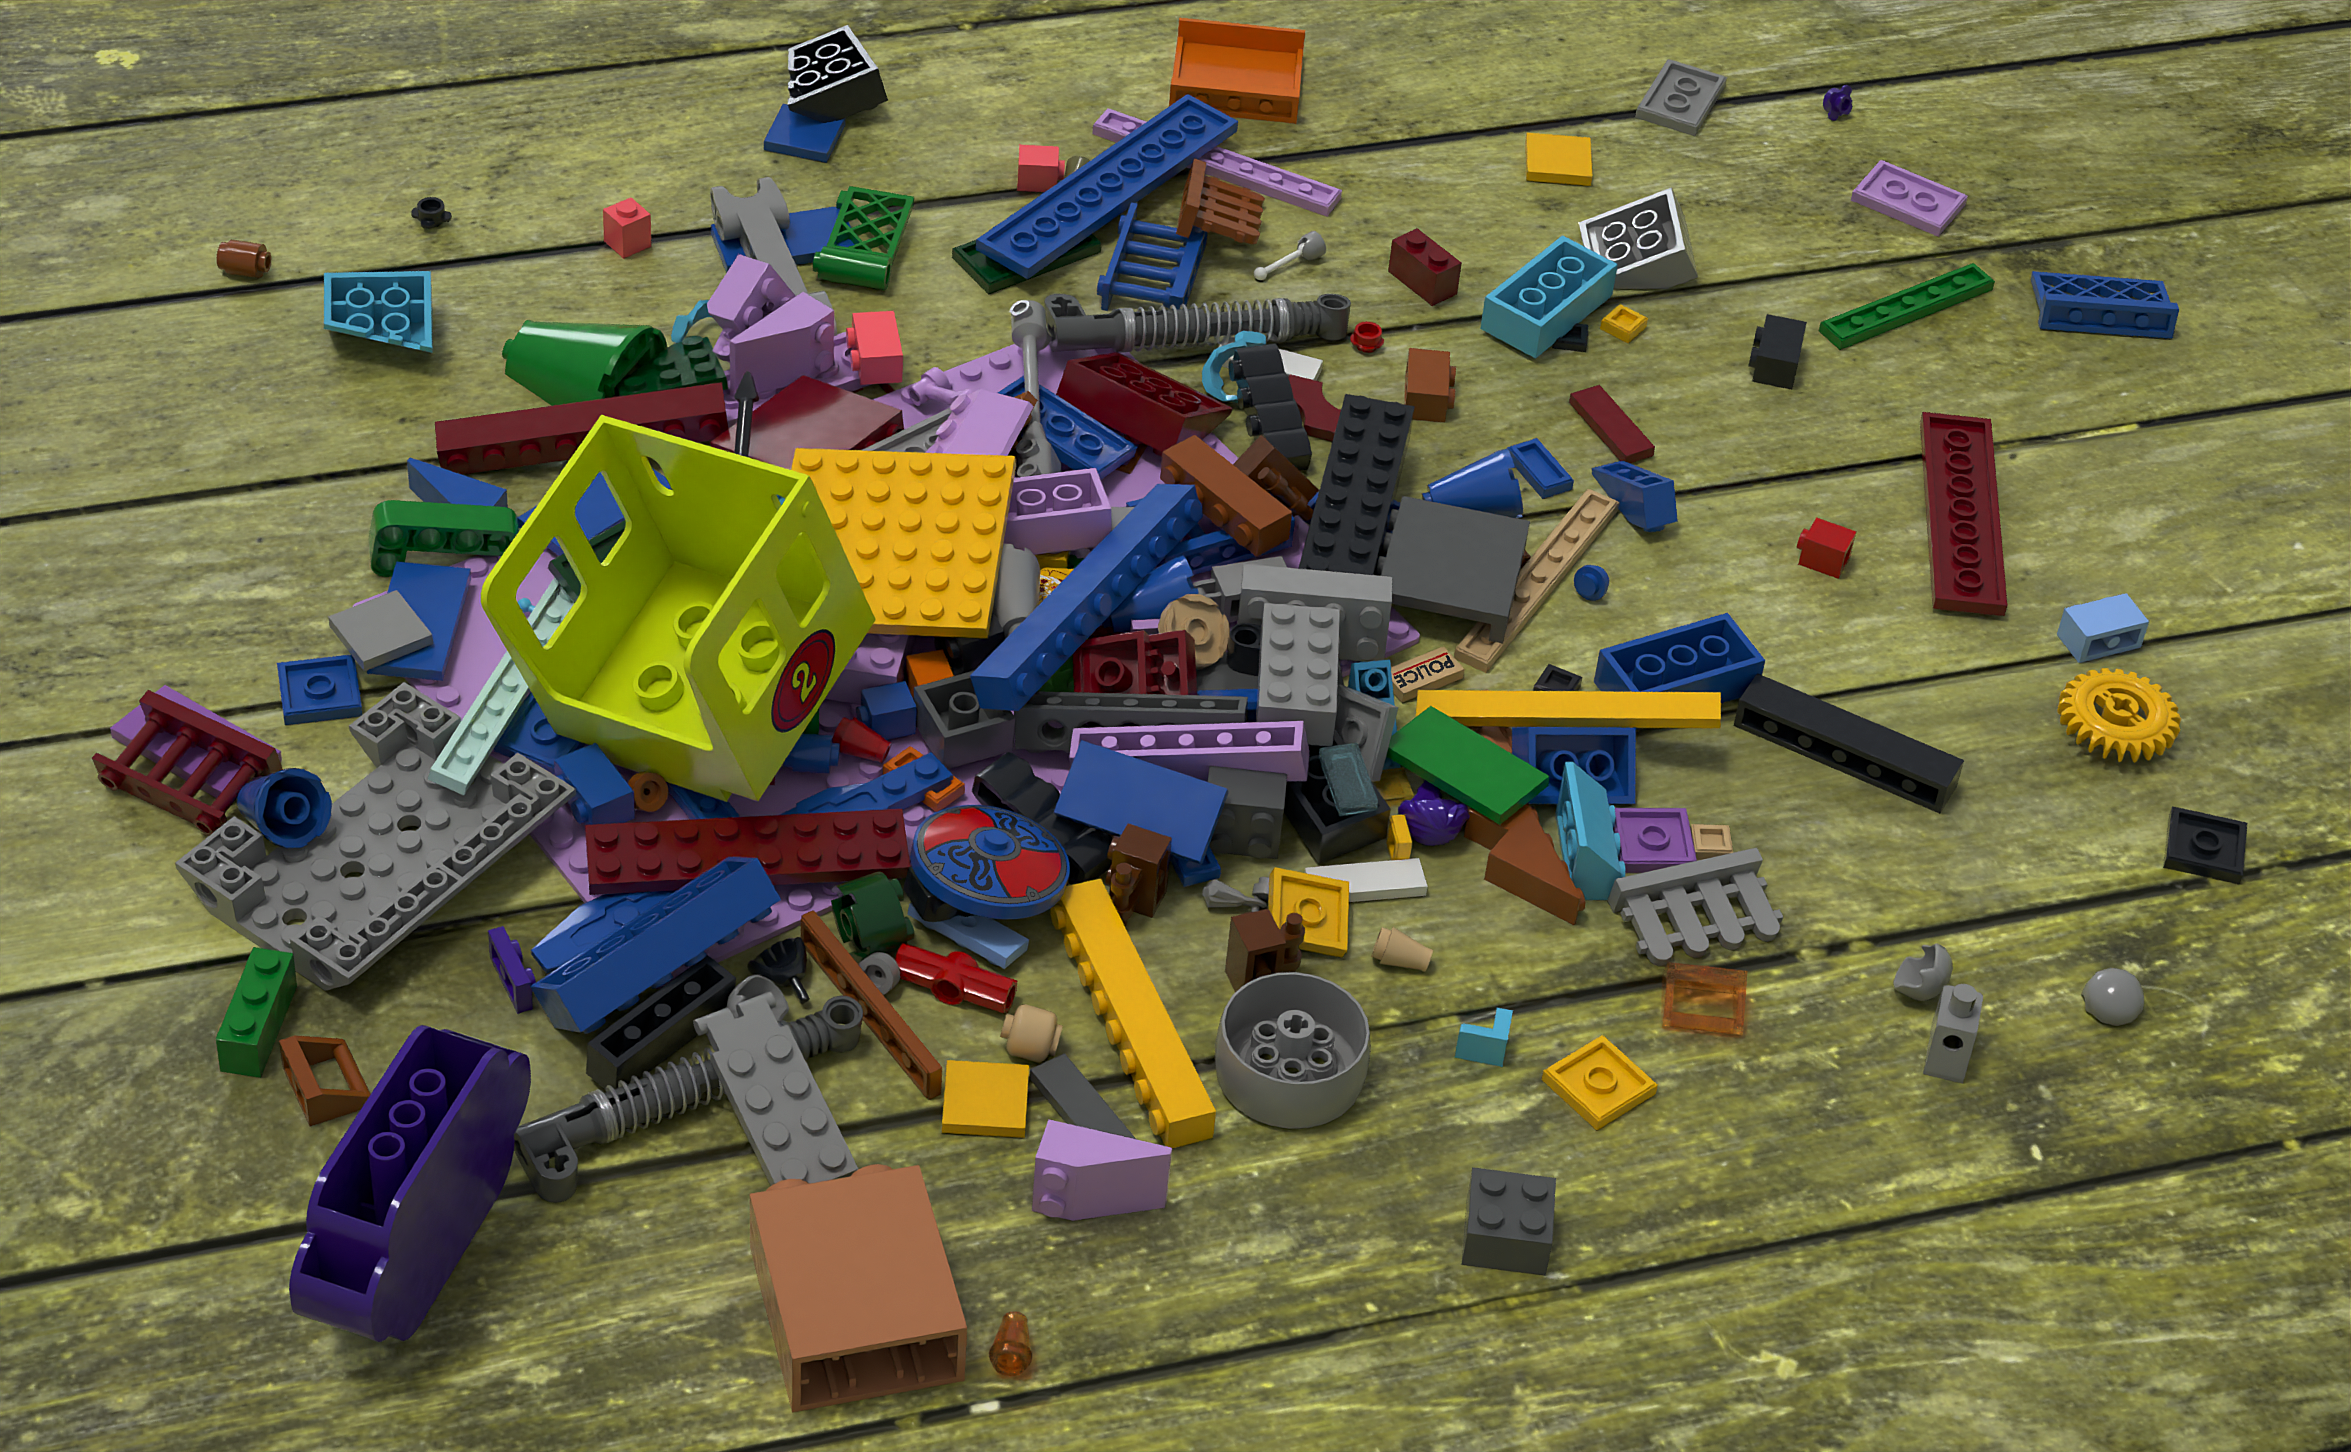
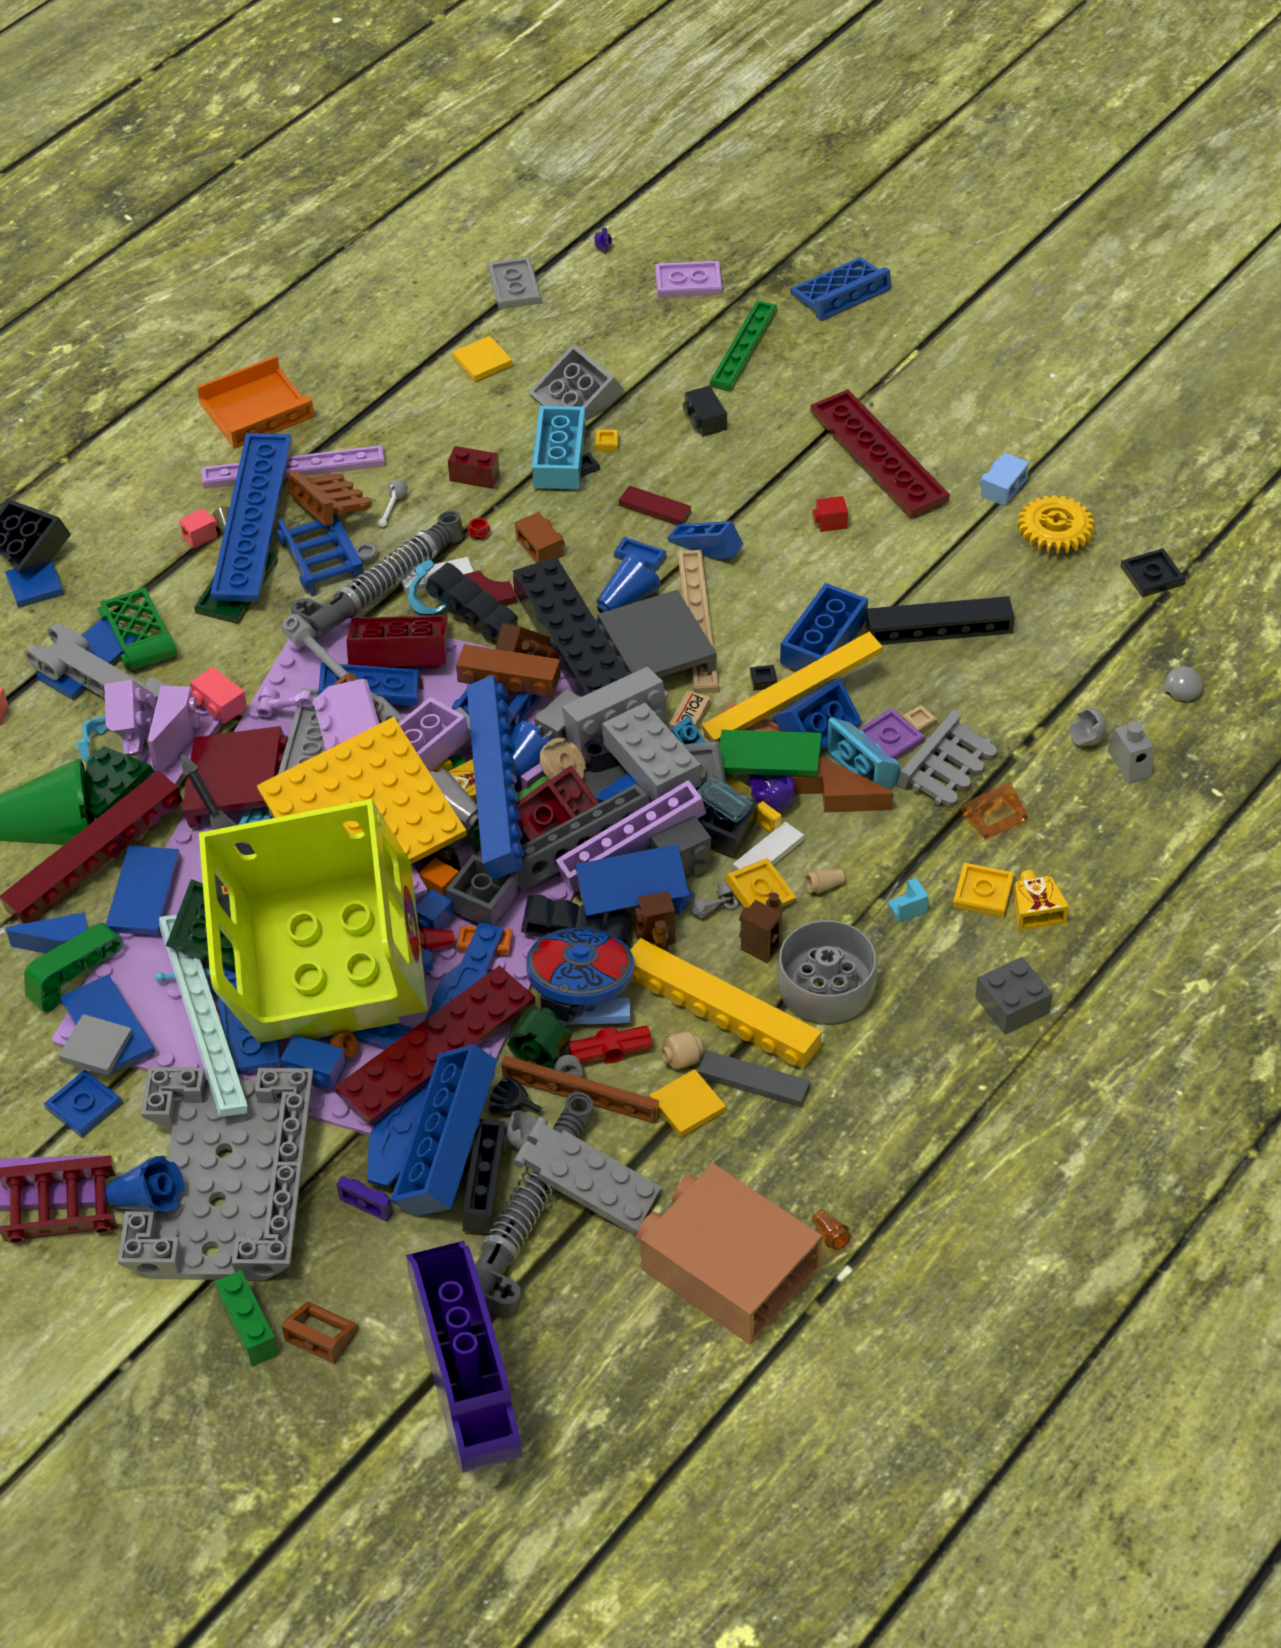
camera: 30 degrees left, 5 degrees up
lavender slope [1032,1119,1172,1221] -> none
blue plate [1574,565,1609,601] -> none
none -> light grey tile [355,543,378,565]
none -> yellow torso [1013,870,1069,931]

